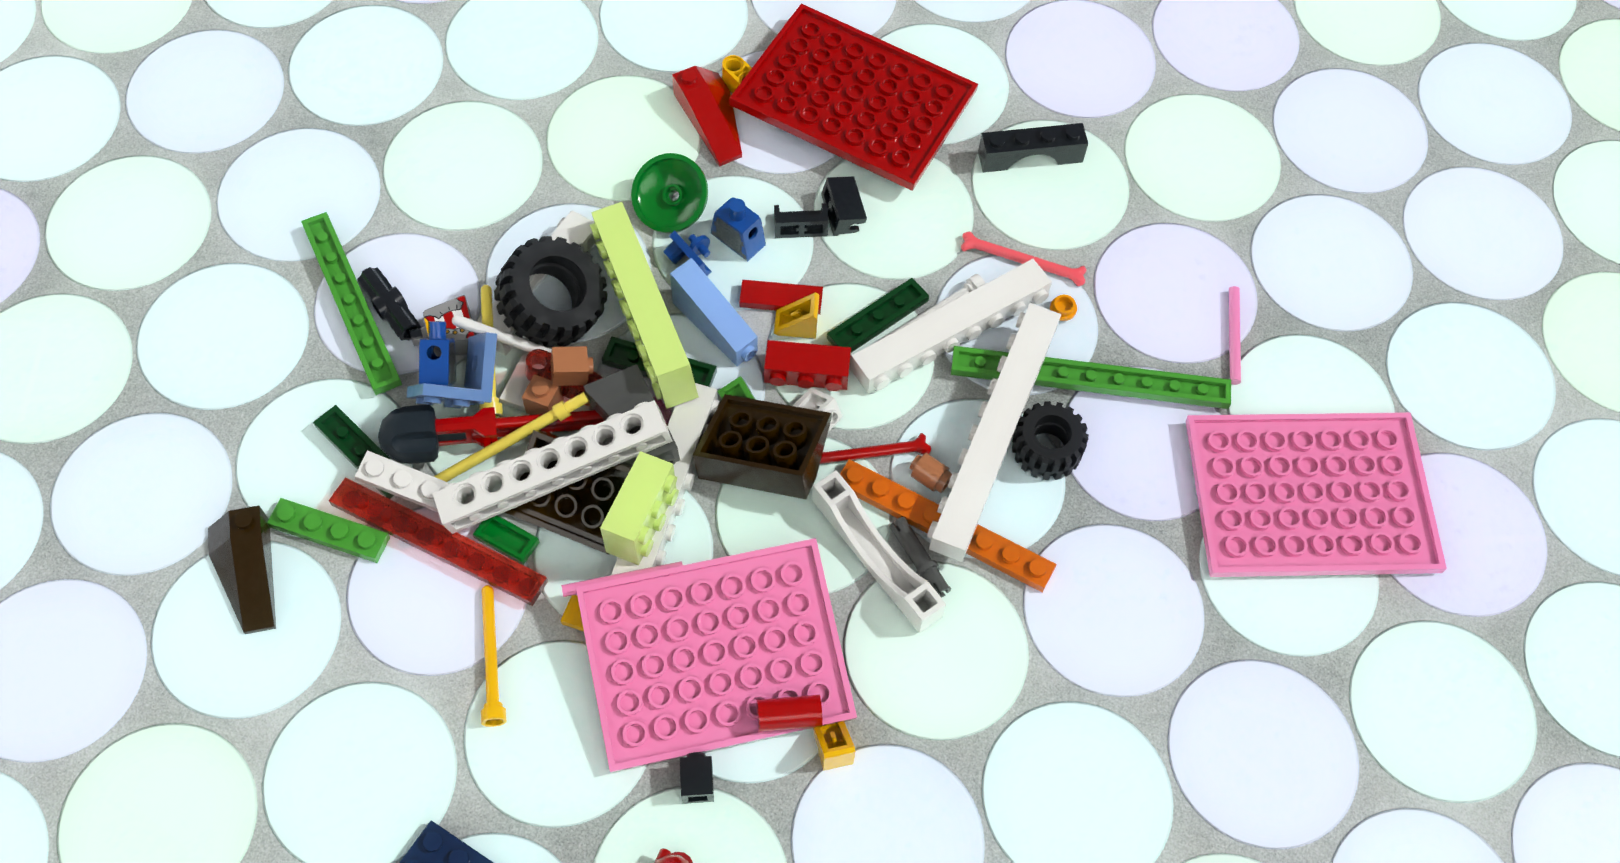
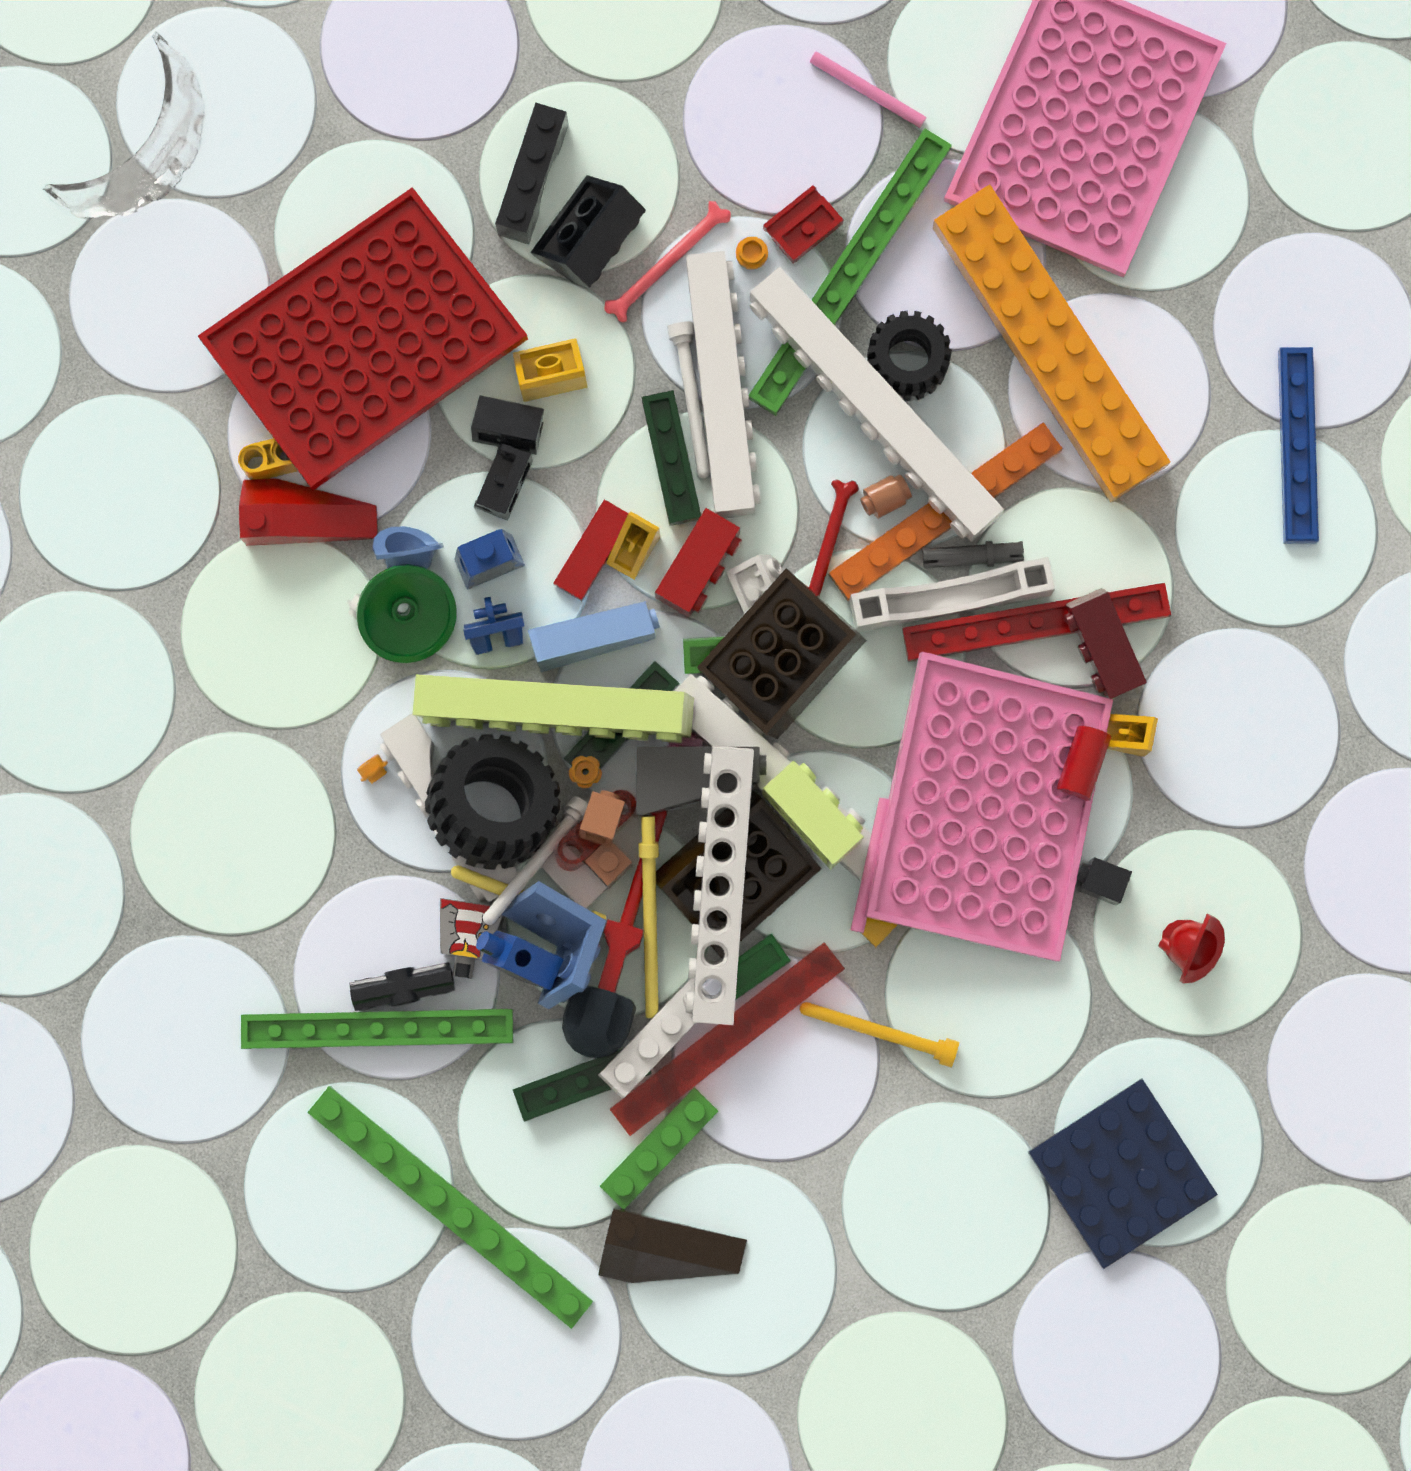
camera: 60 degrees left, 20 degrees up
none -> bright green plate [307,1086,594,1329]
none -> light orange plate [356,754,388,784]
none -> medium blue helmet [373,526,444,569]
none -> yellow slope [512,338,588,402]
none -> black slope [530,175,646,288]
none -> light orange plate [569,756,602,789]
none -> red plate [763,185,844,264]
none -> red plate [902,583,1171,662]
none -> light orange brick [932,184,1171,503]
none -> dark red brick [1064,588,1147,699]
none -> blue tile [1278,347,1319,544]

